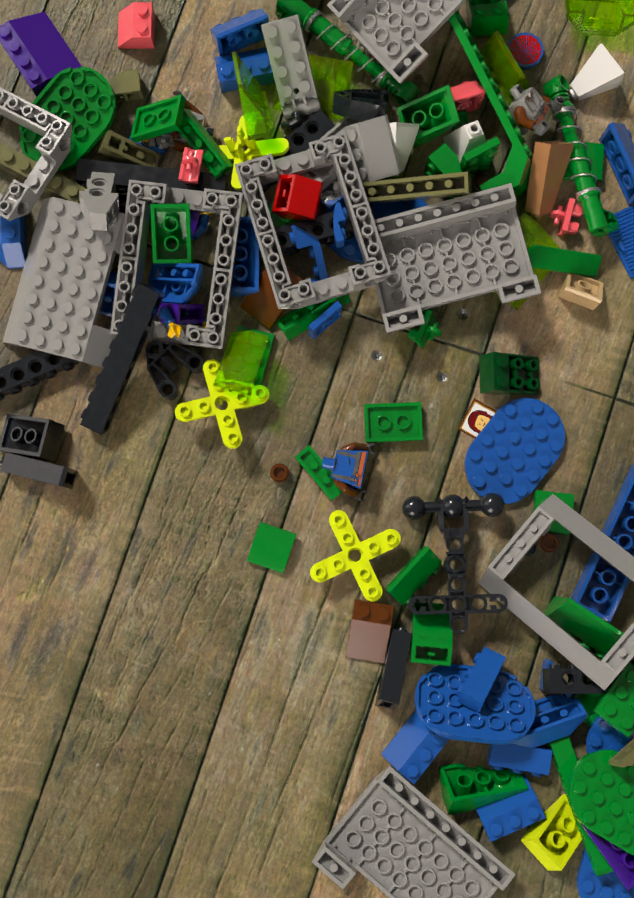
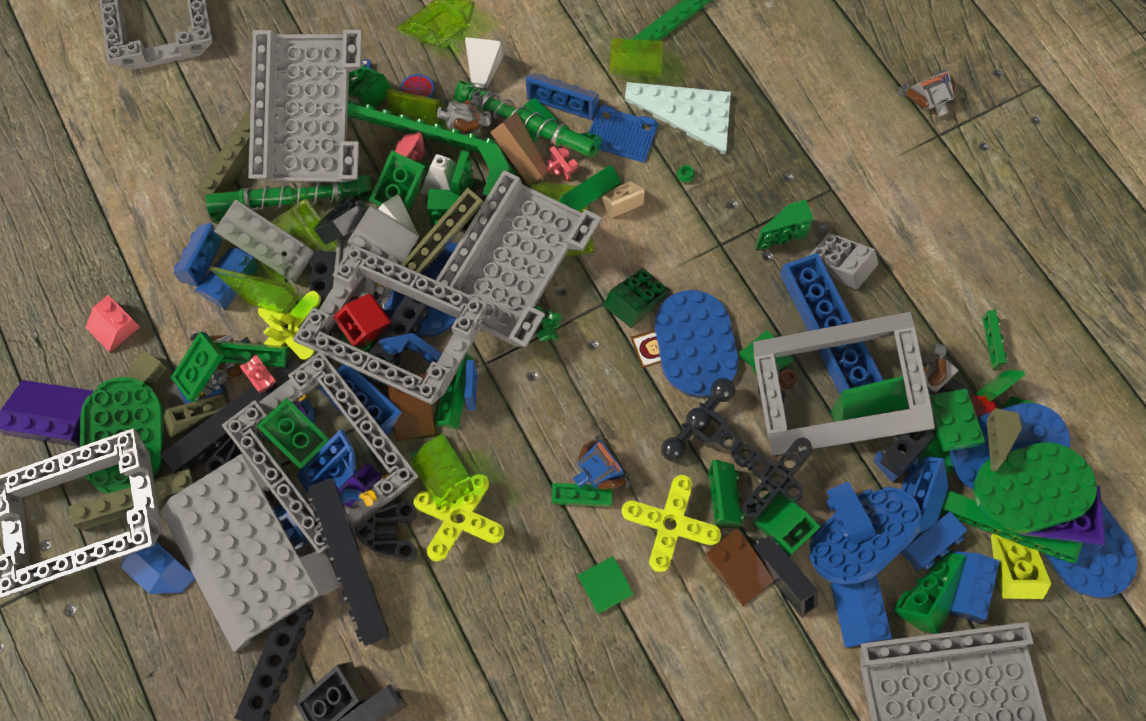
camera: 50 degrees left, 15 degrees down
light grey brick [79,172,119,231] -> none
reddish brown plate [270,463,289,483] -> none
black arm [281,111,303,130] -> none
blue slope [333,202,348,248] -> none
green plate [364,402,423,443] -> none

